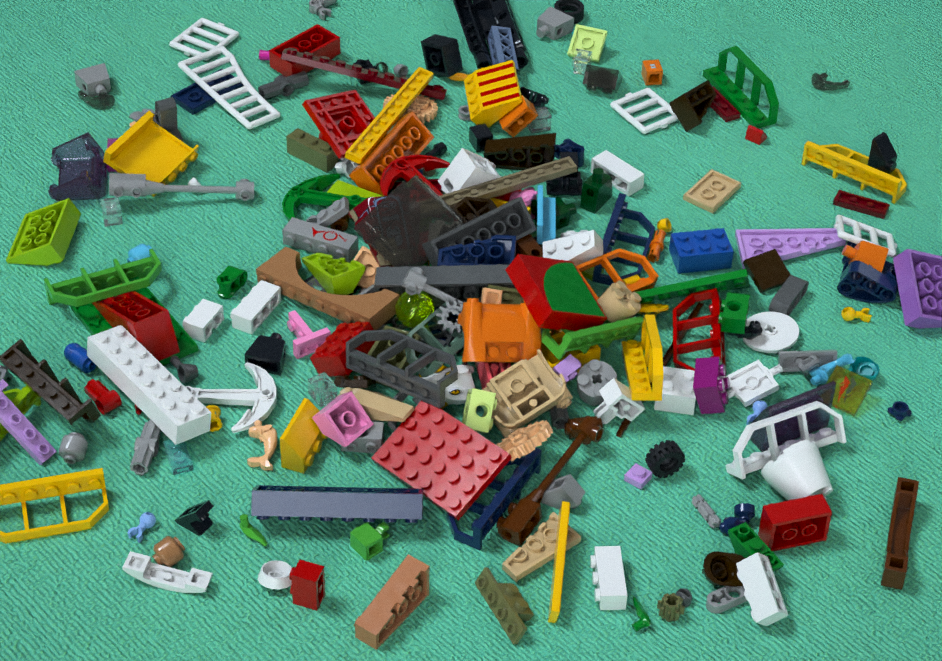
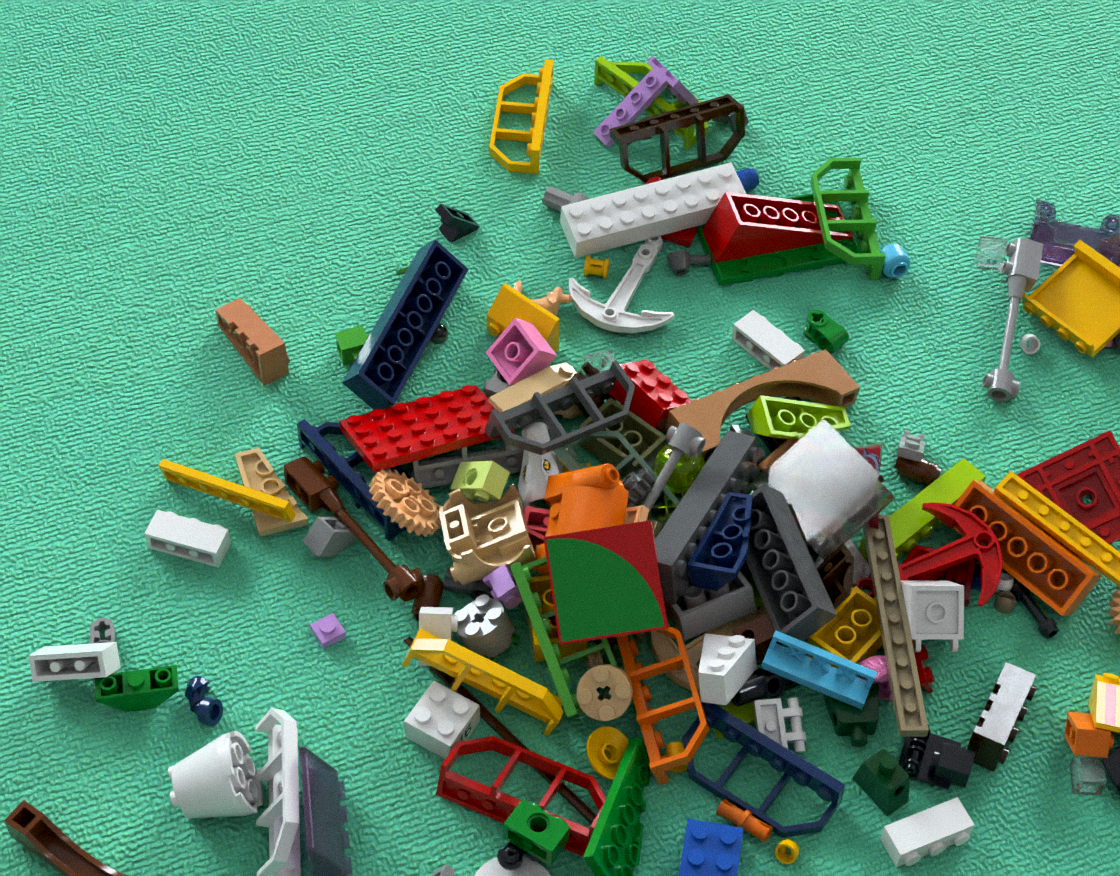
camera: 110 degrees right, 10 degrees up
lime slope [6,198,81,266] -> none
light grey head [59,432,88,464] -> none
white slope [122,551,213,593] -> none
light blue arm [127,512,156,543] -> none
medium nougat head [152,536,185,567] -> none
clear light blue plate [163,440,193,475] -> none
white brick [182,299,224,342] -> none
black torso [244,333,286,376] -> none
white hat [257,560,292,590] -> none
green piece [282,174,369,221] -> none
light grey brick [282,217,358,263] -> none
bright pink bracket [287,310,331,359] -> none
red brick [289,560,325,611] -> none
black brick [469,124,493,152] -> none
olive bracket [475,567,534,644] -> none
dark blue piece [555,138,585,168] -> none
green bar [631,596,651,632] -> none
black tyre [645,440,685,478] -> none
olive gear [657,593,685,622] -> none
dark grey hinge [675,588,692,607] -> none
light grey axle [692,494,721,529] -> none
magenta brick [693,357,730,414] -> none
dark brown piece [702,551,746,587] -> none
white plate [726,360,783,407] -> none
light blue arm [746,400,768,425] -> none
red brick [758,494,832,552] -> none

